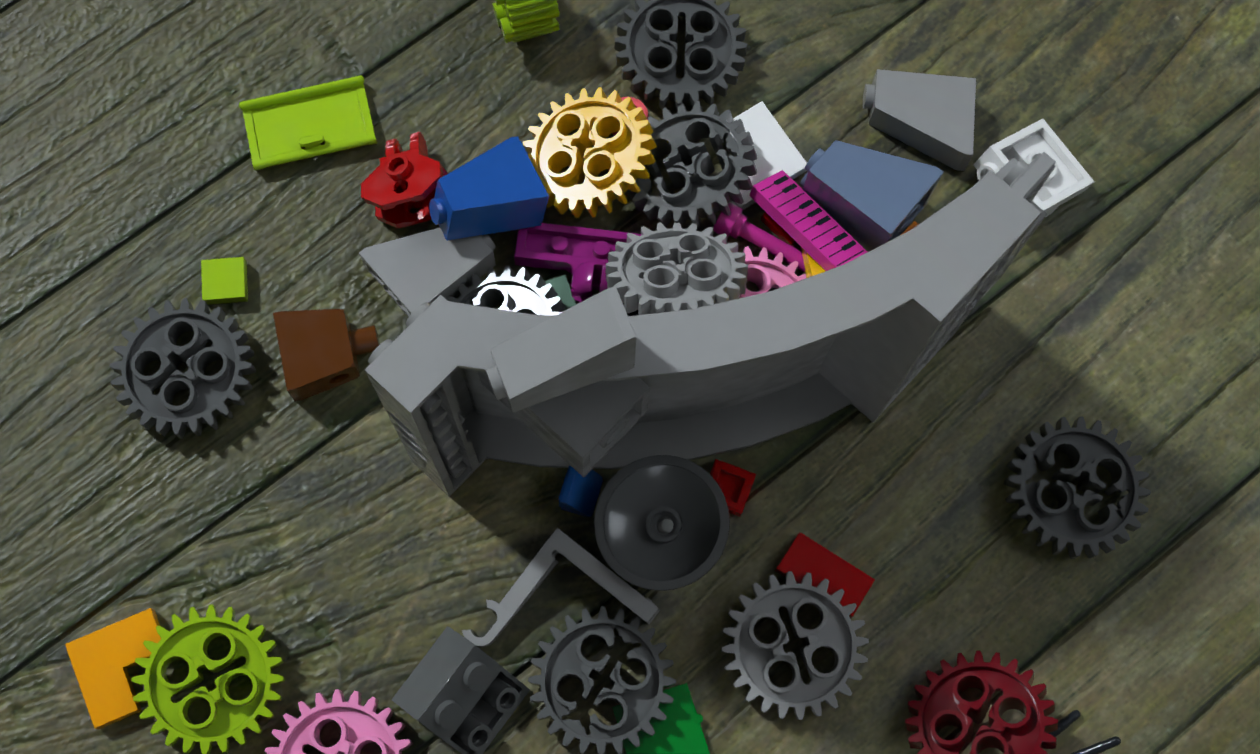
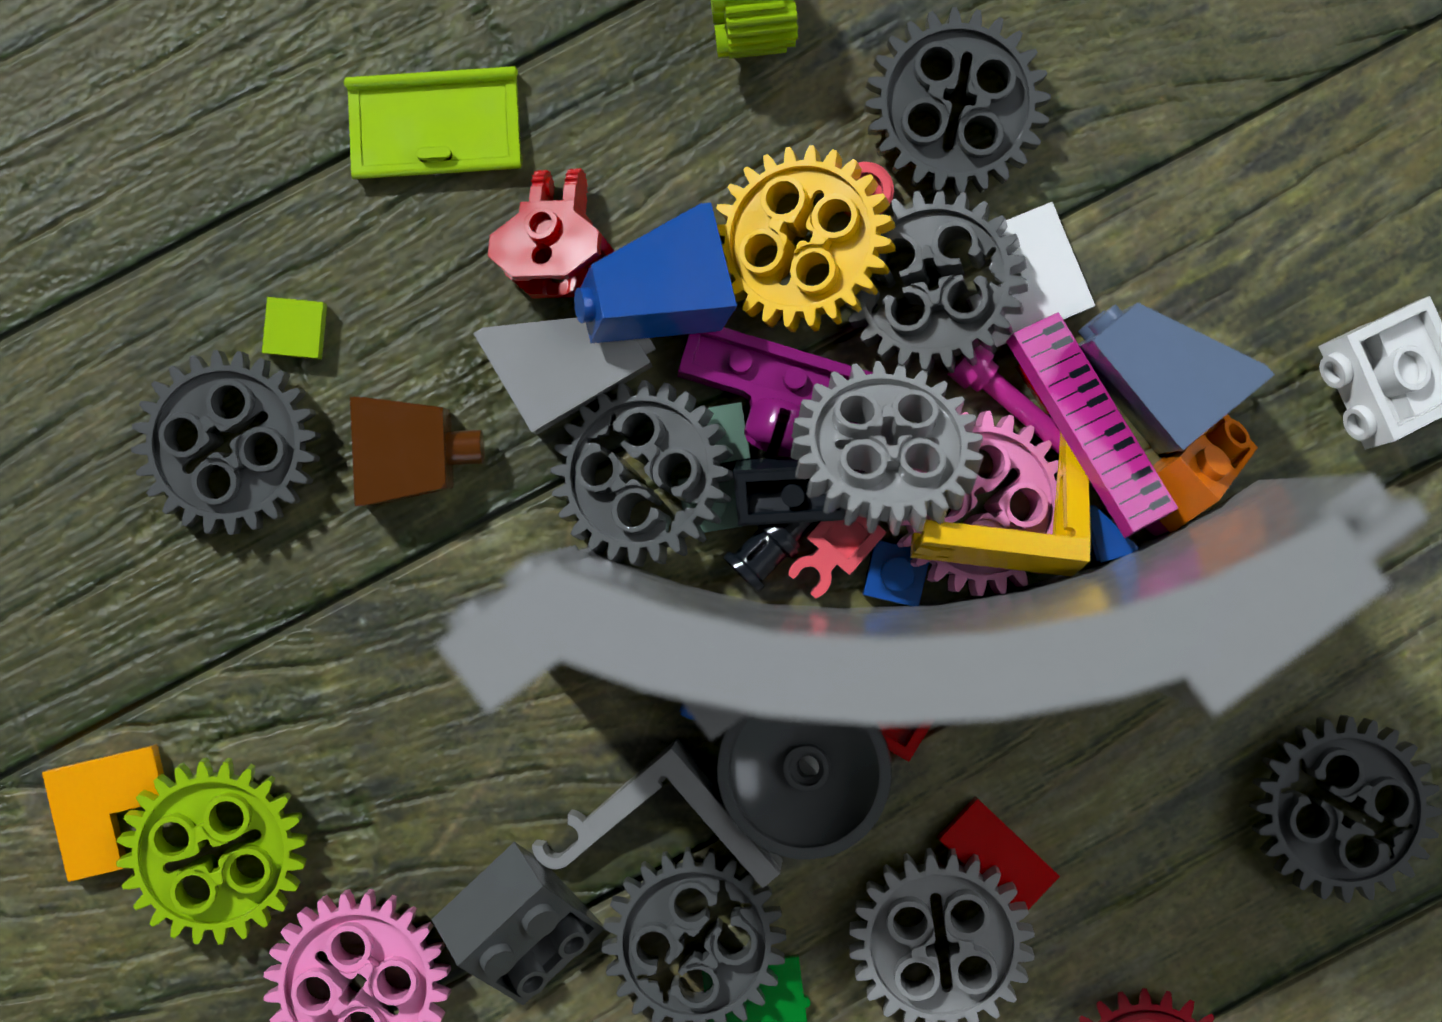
camera: 15 degrees right, 15 degrees up
light grey slope [486,286,636,413] -> none
light grey slope [863,69,976,171] -> none

